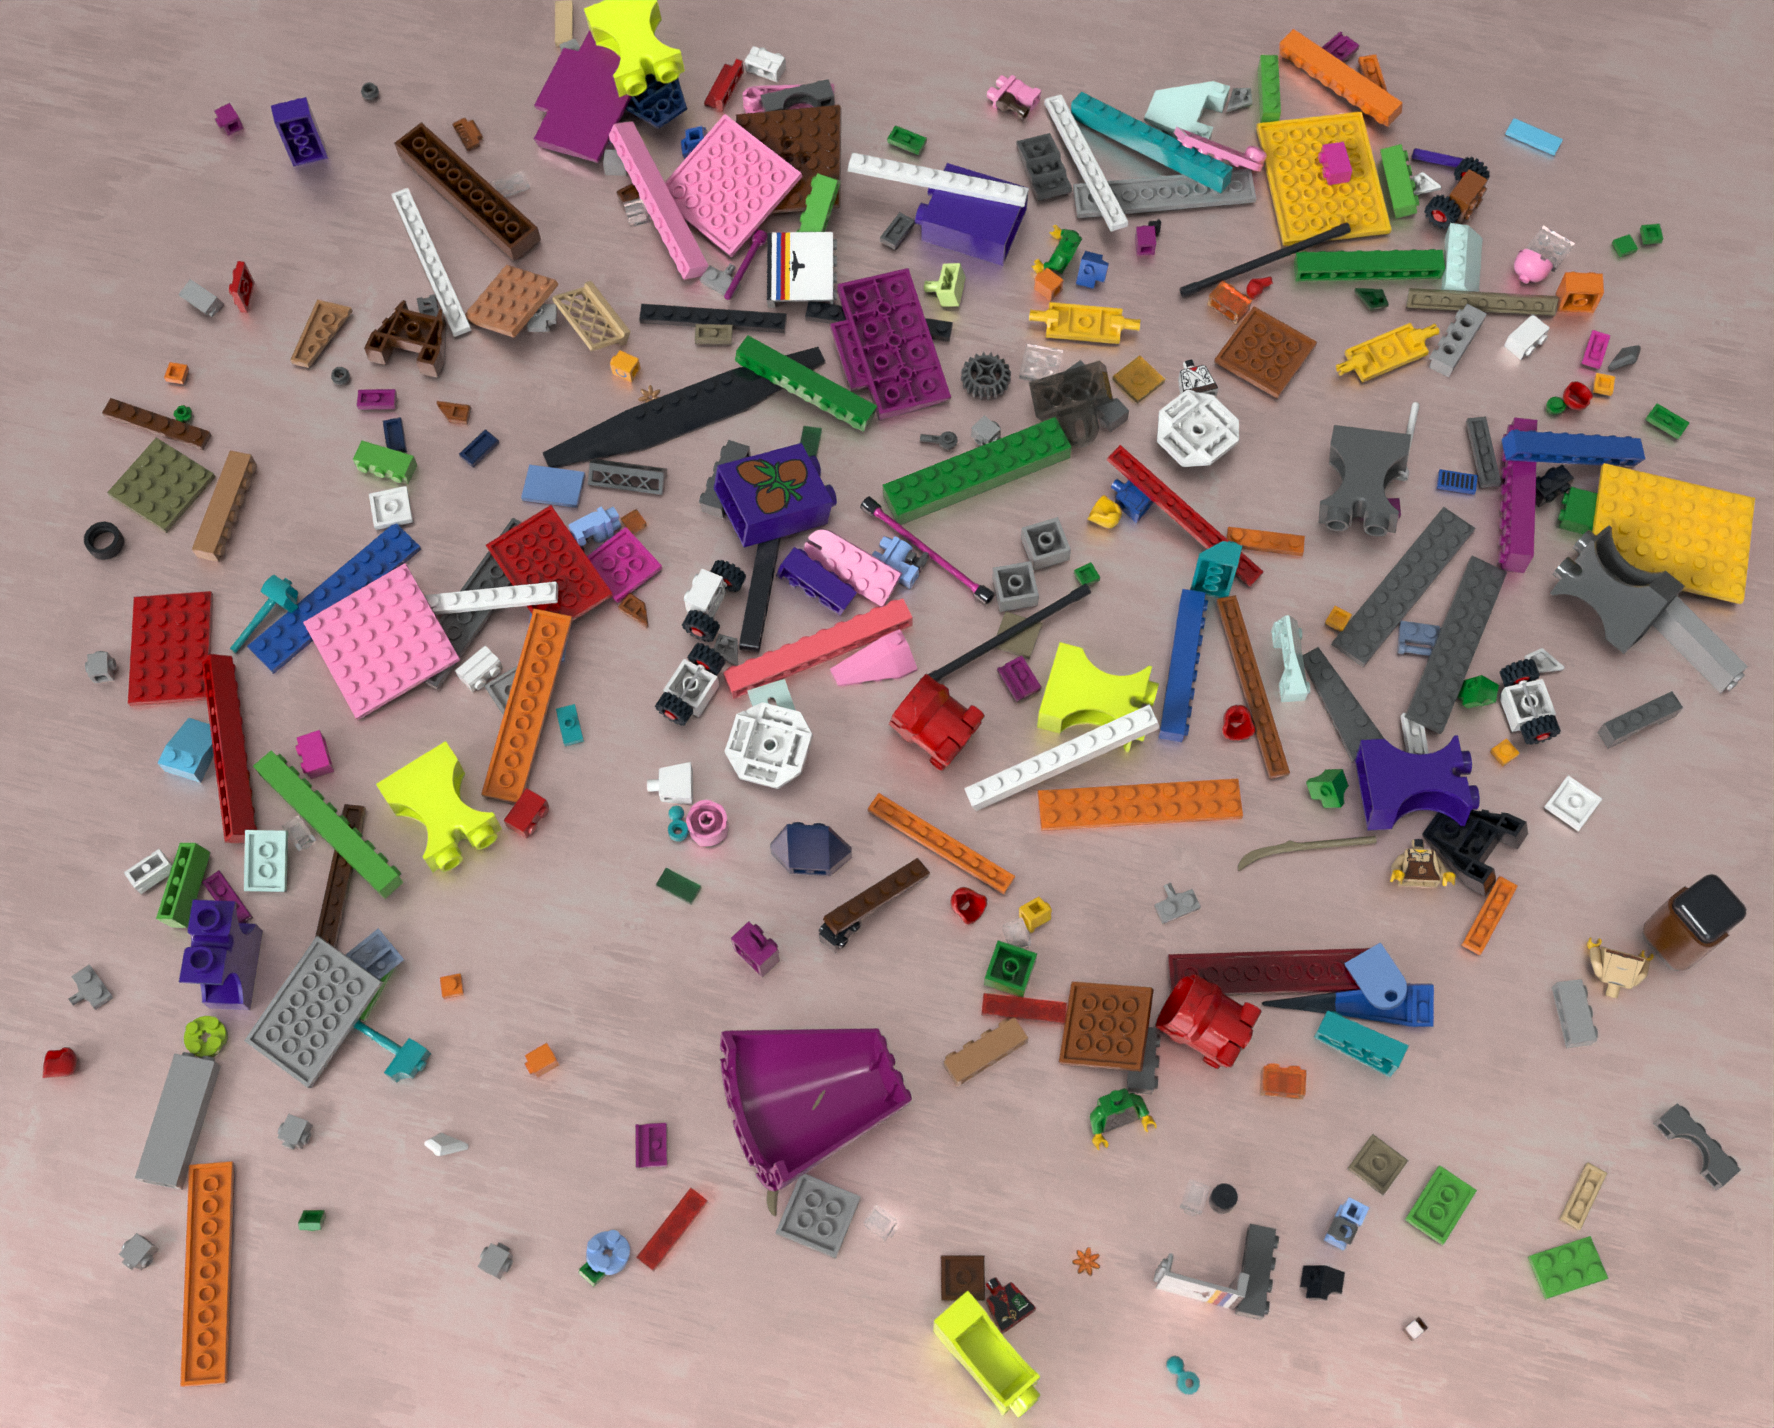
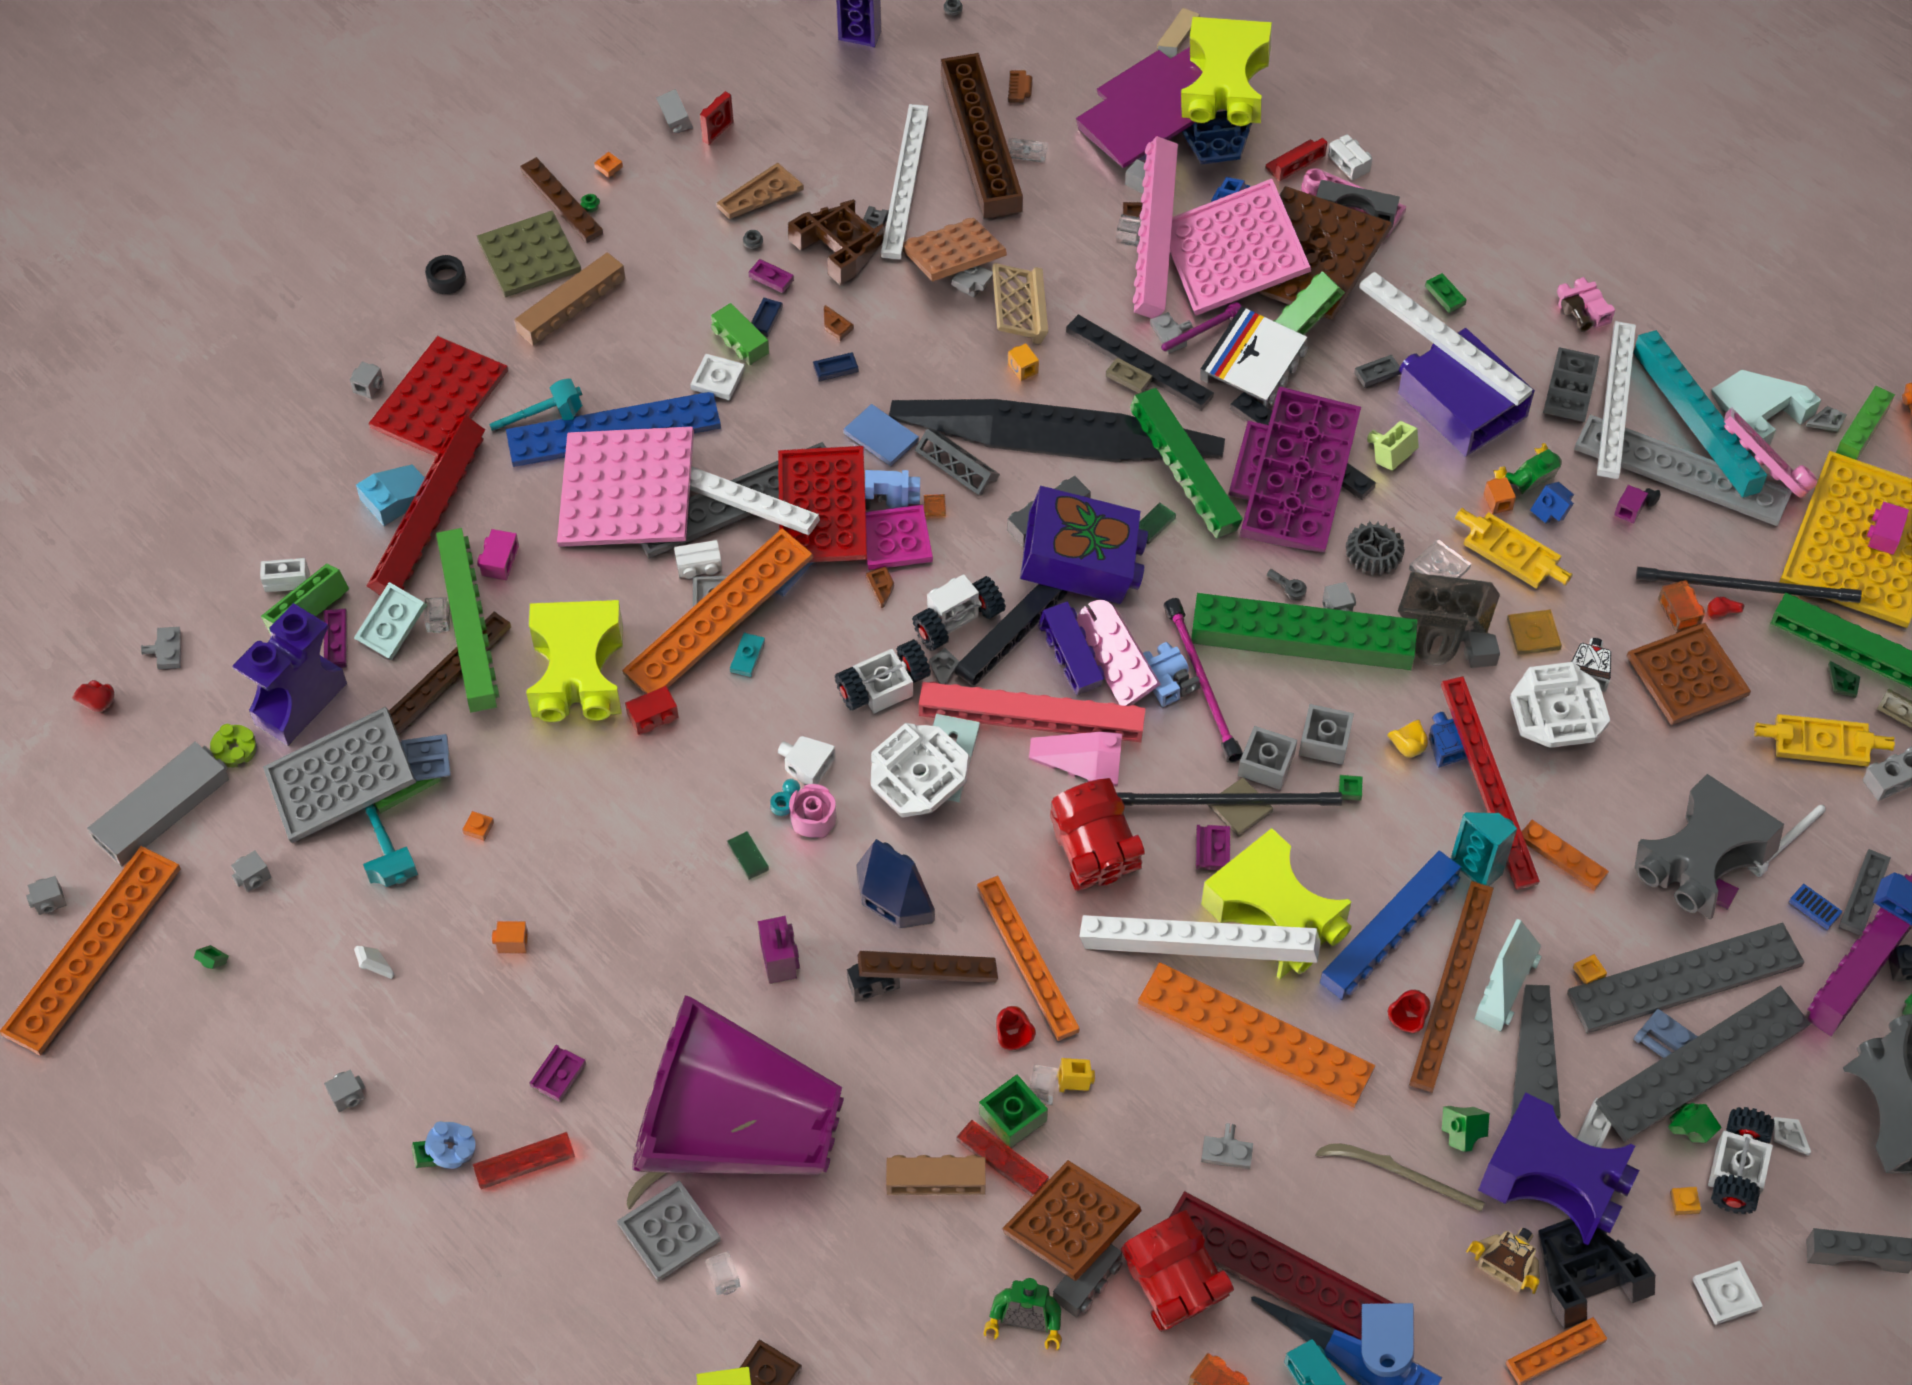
camera: 30 degrees right, 10 degrees down
medium nougat plant [638,385,660,403] -> none

